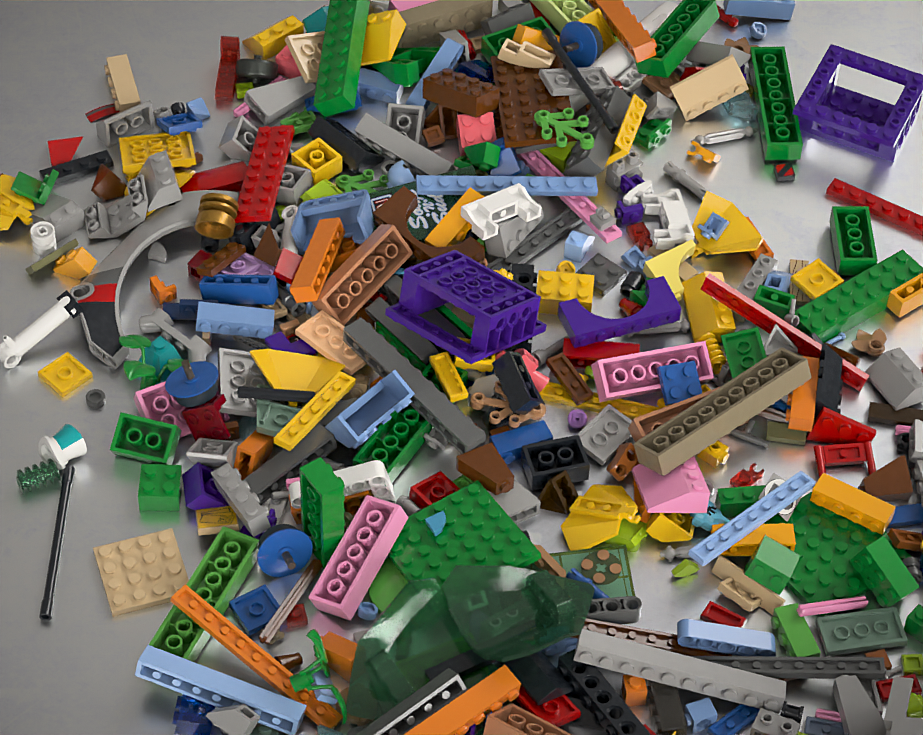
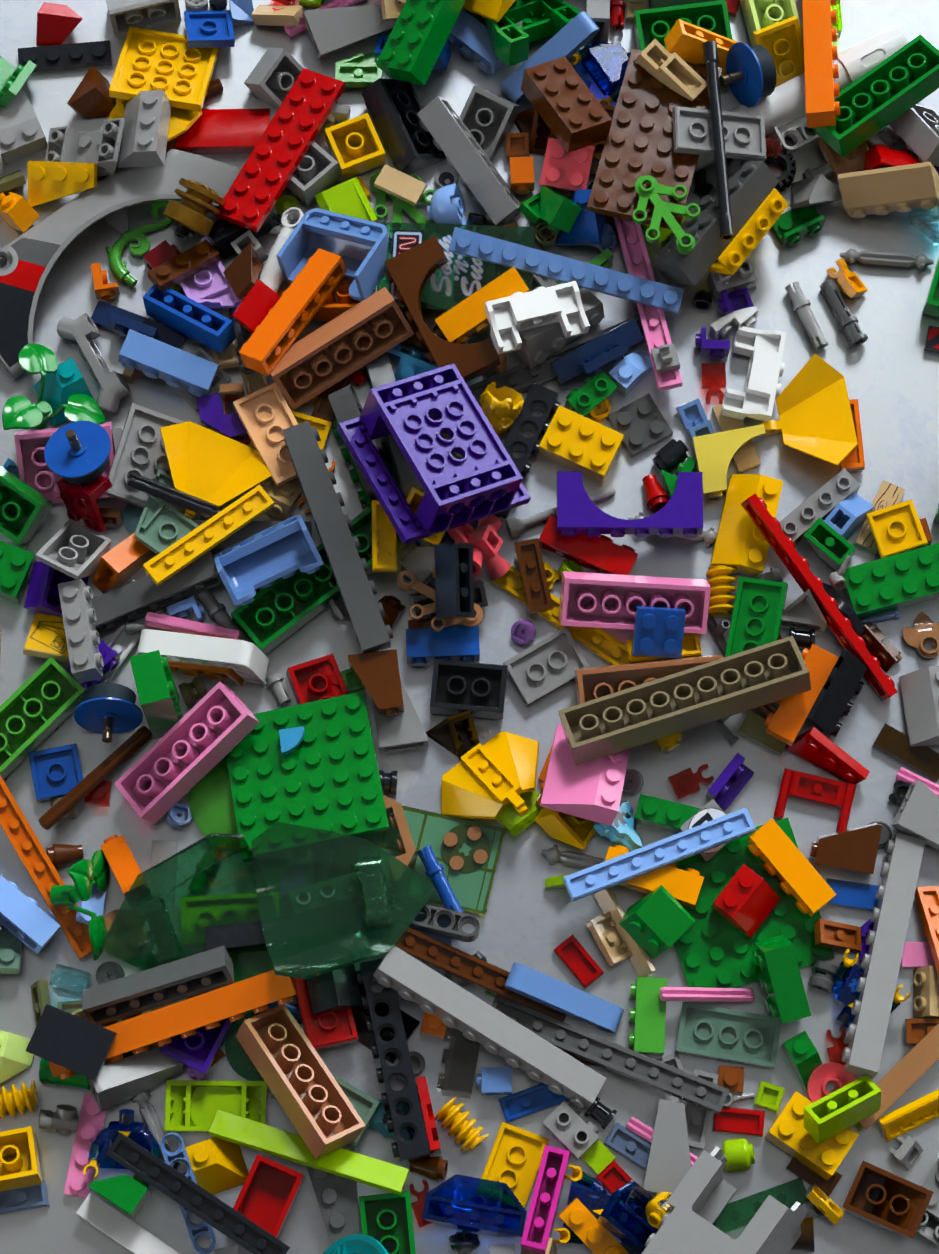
camera: 20 degrees right, 25 degrees up
dark orange leg [606,442,638,481] -> none
medium blue bracket [698,212,729,241] -> none
none -> yellow wing [28,161,97,207]
none -> bright green plant [105,201,174,288]
none -> tan slope [251,5,303,26]
none -> tan tile [374,164,427,206]
none -> orange brick [509,156,535,195]
none -> dark blue bracket [551,319,644,384]
none -> green bracket [564,370,617,417]
none -> black hinge [693,290,712,310]
none -> dark purple bracket [705,753,754,810]
none -> red slope [711,864,781,938]
none -> dark grey pin [820,279,868,348]

